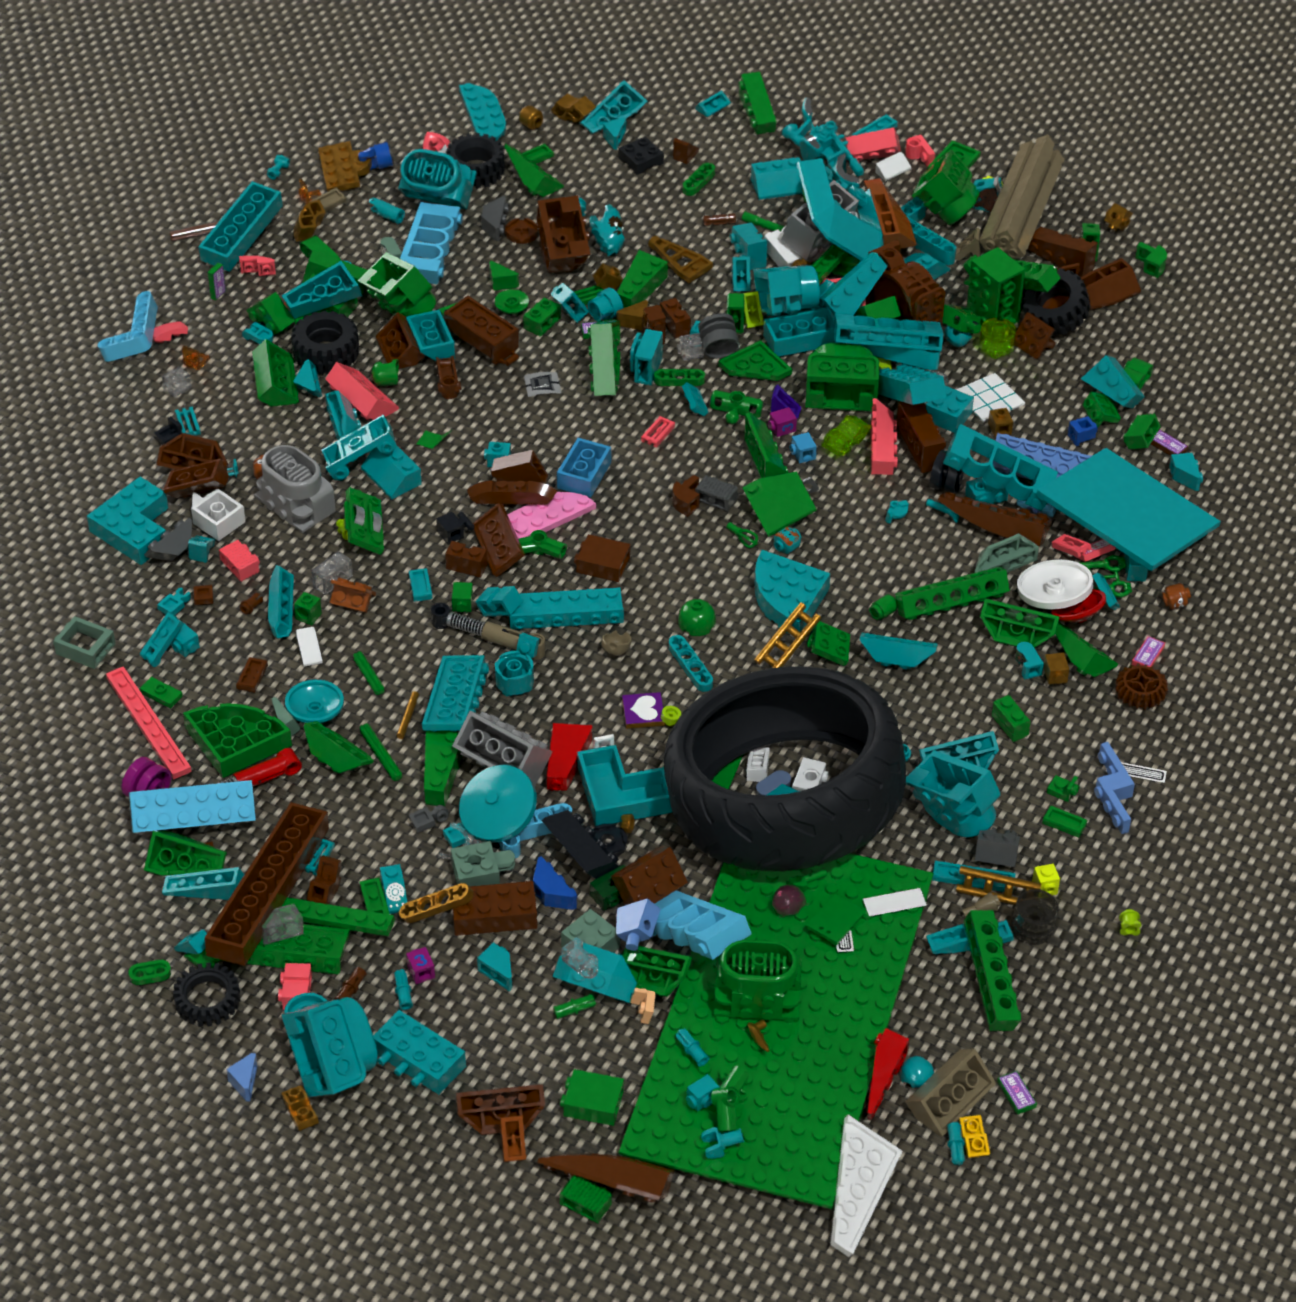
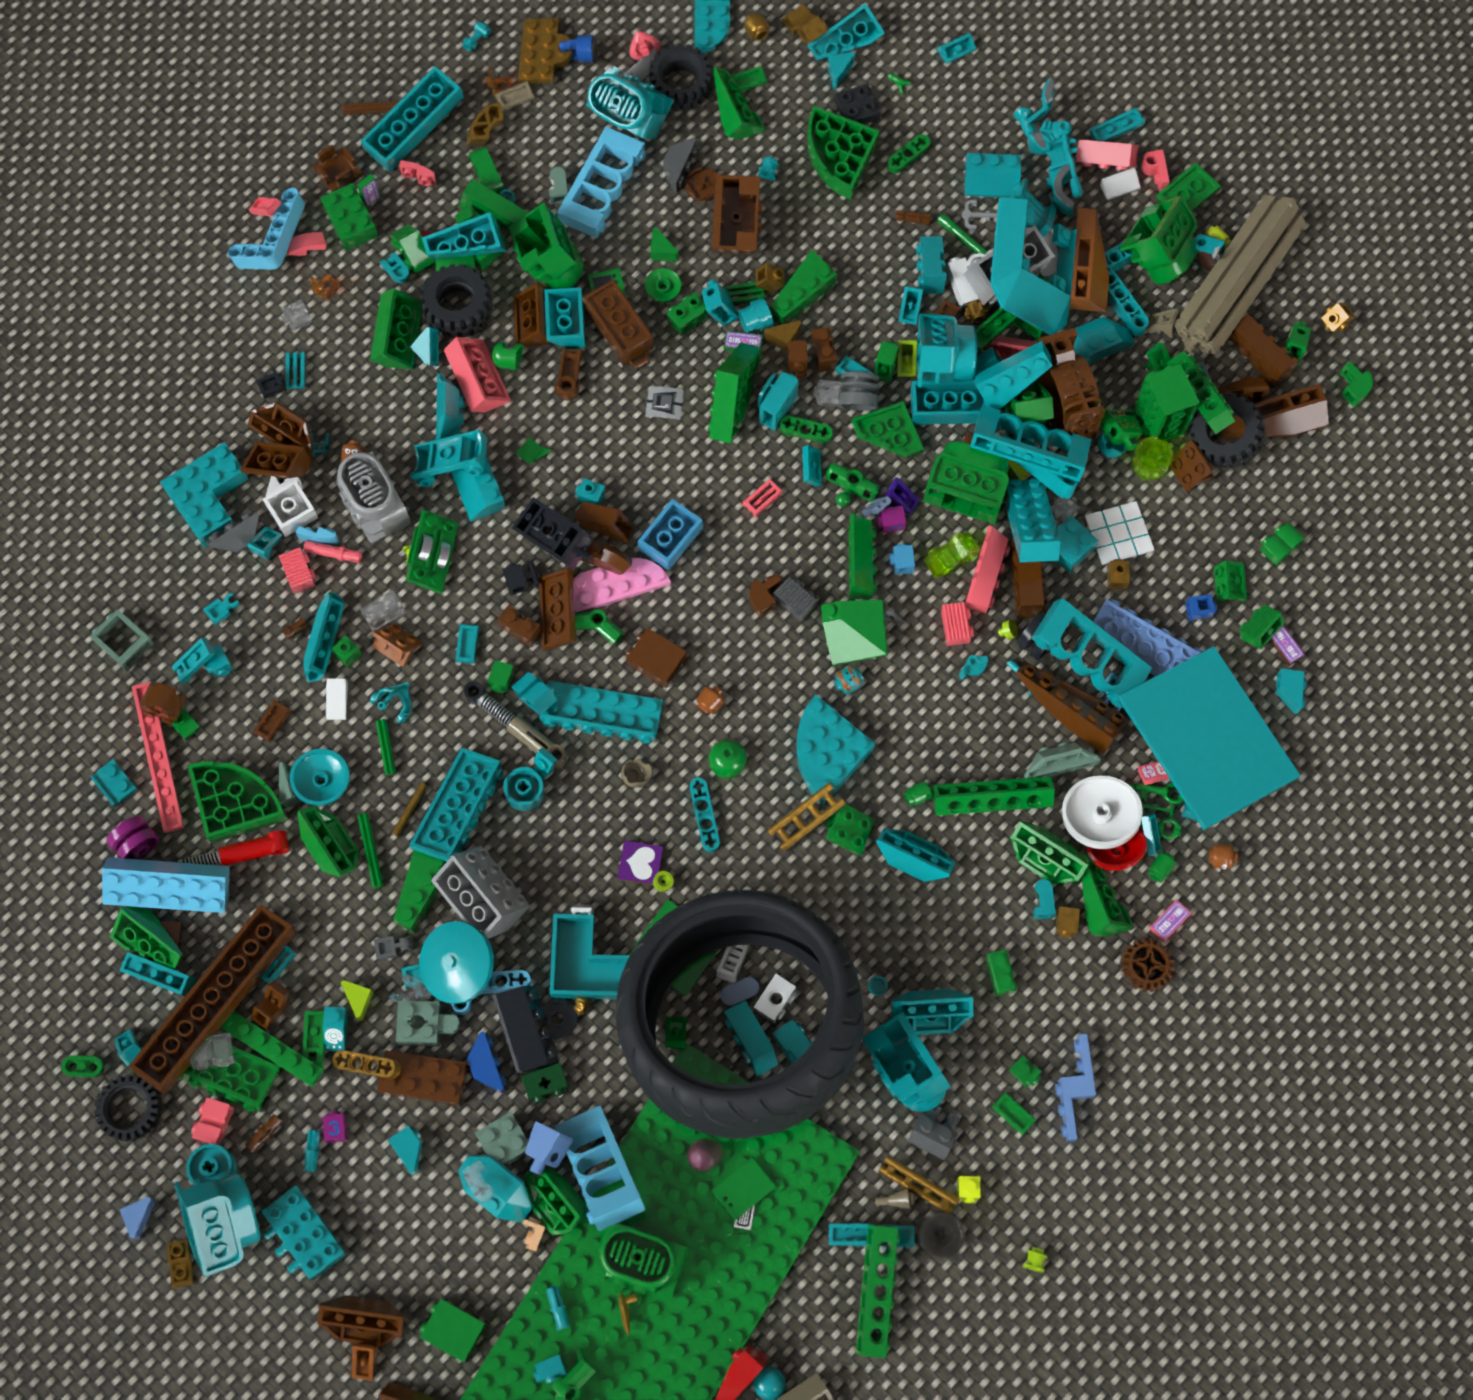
camera: 15 degrees right, 25 degrees up
reddish brown plate [193,585,214,605] -> none
teal piece [369,198,405,224] -> none
red slope [547,723,592,791] -> none
green axle [553,994,596,1020] -> none
teal head [589,204,625,256] -> none
reddish brown brick [611,846,688,905] -> none
pearl gold plate [648,236,713,283] -> none
reddish brown slope [673,138,700,164] -> none
green piece [726,522,758,548] -> none
green wedge [738,71,777,135] -> none
white sticker [863,888,926,916] -> none
teal tile [932,861,1016,893] -> none
teal brick [965,477,1008,504] -> none
coral tile [1051,534,1091,558] -> none
teal wedge [1081,355,1145,409] -> none
sticker [1106,762,1167,783] -> none
none -> teal plate [90,759,138,808]
none -> reddish brown brick [140,683,187,725]
none -> coral tile [249,197,282,217]
none -> medium azure slope [296,526,339,545]
none -> coral pin [304,540,362,563]
none -> reddish brown panel [312,145,363,192]
none -> green brick [320,183,378,251]
none -> lime slope [341,980,374,1022]
none -> teal helmet [370,682,412,725]
none -> black brick [512,497,595,570]
none -> dark orange head [696,686,725,715]
none -> green brick [807,105,880,200]
none -> sand blue tile [861,496,891,516]
none -> green bar [887,72,911,94]
none -> coral brick [941,602,974,646]
none -> light grey piece [962,200,997,230]
none -> lime tile [998,619,1018,640]
none -> green brick [1148,852,1176,883]

